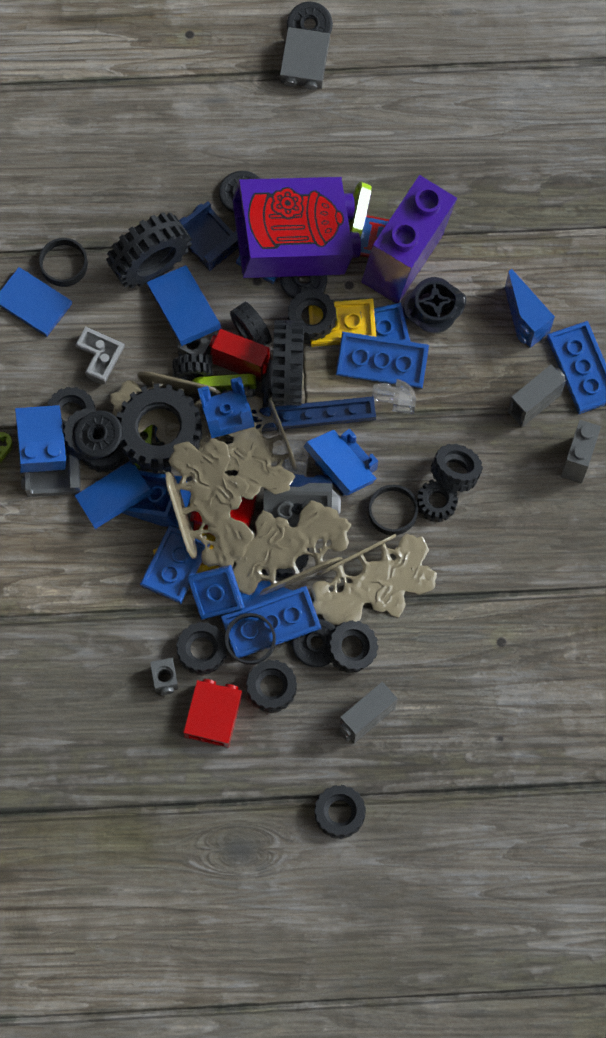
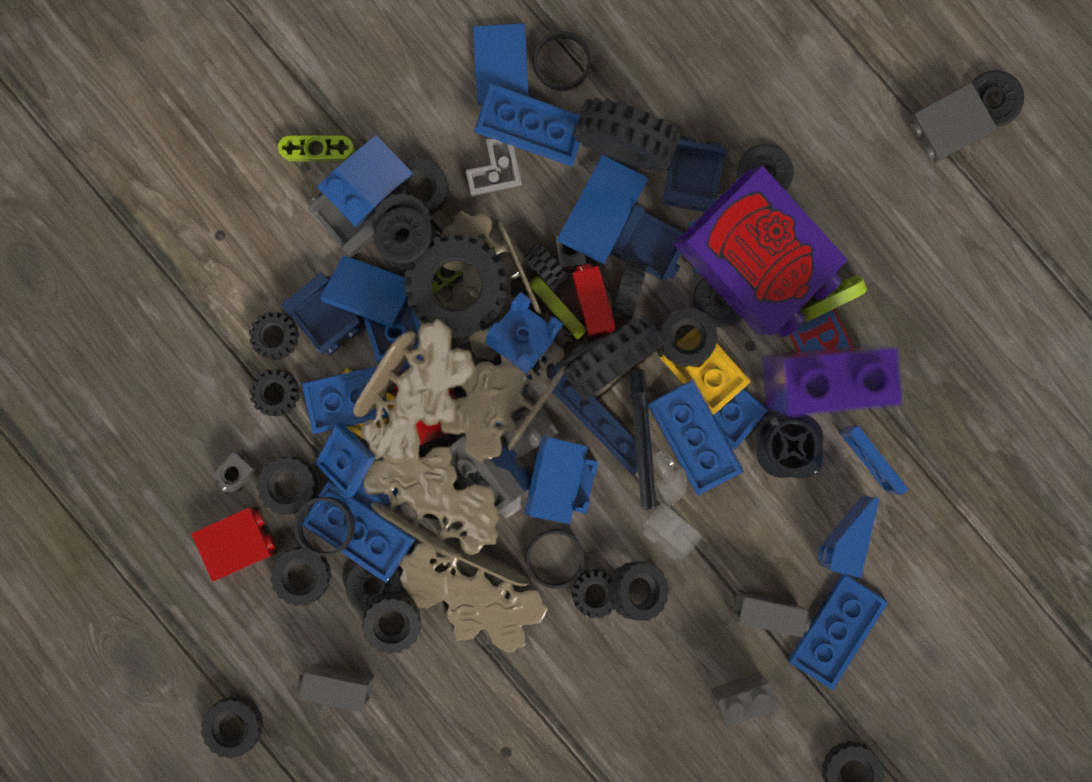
camera: 60 degrees right, 15 degrees up
none -> black tyre [249,312,300,360]
none -> black tyre [249,369,300,416]
none -> dark blue panel [281,272,364,356]
none -> blue tile [474,83,580,167]
none -> dark blue panel [611,204,683,283]
none -> black axle [629,370,657,511]
none -> clear brick [642,502,703,560]
none -> blue tile [840,426,909,495]

